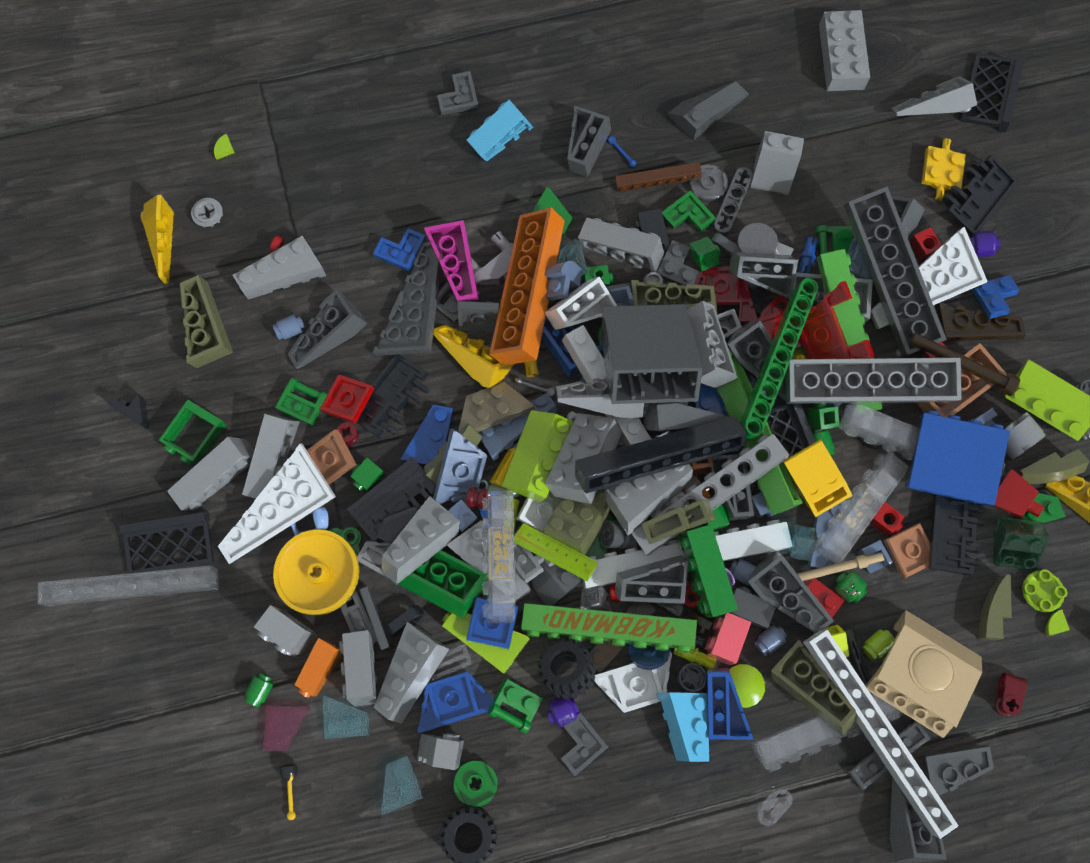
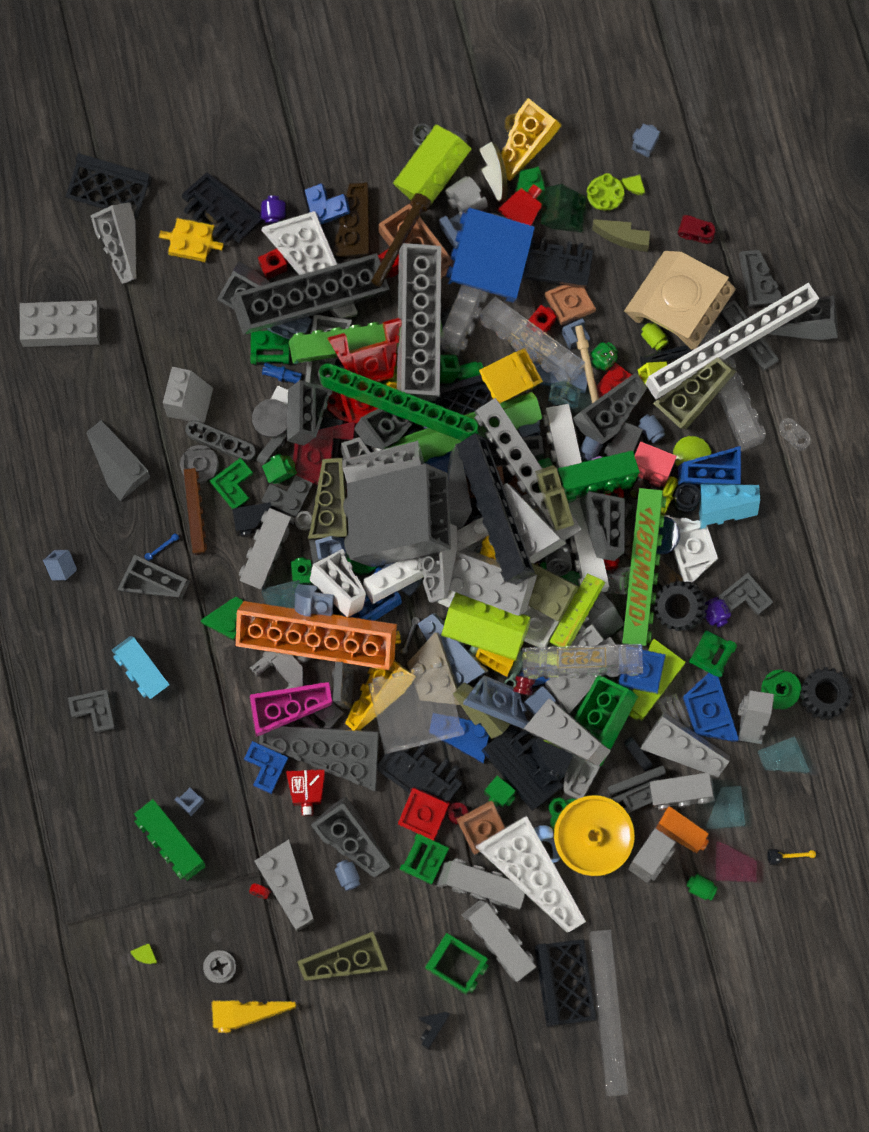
camera: 90 degrees left, 0 degrees up
none -> sand blue panel [43,550,77,580]
none -> green brick [134,799,206,881]
none -> sand blue panel [175,788,204,816]
none -> red torso [286,770,325,816]
none -> clear panel [368,662,465,754]

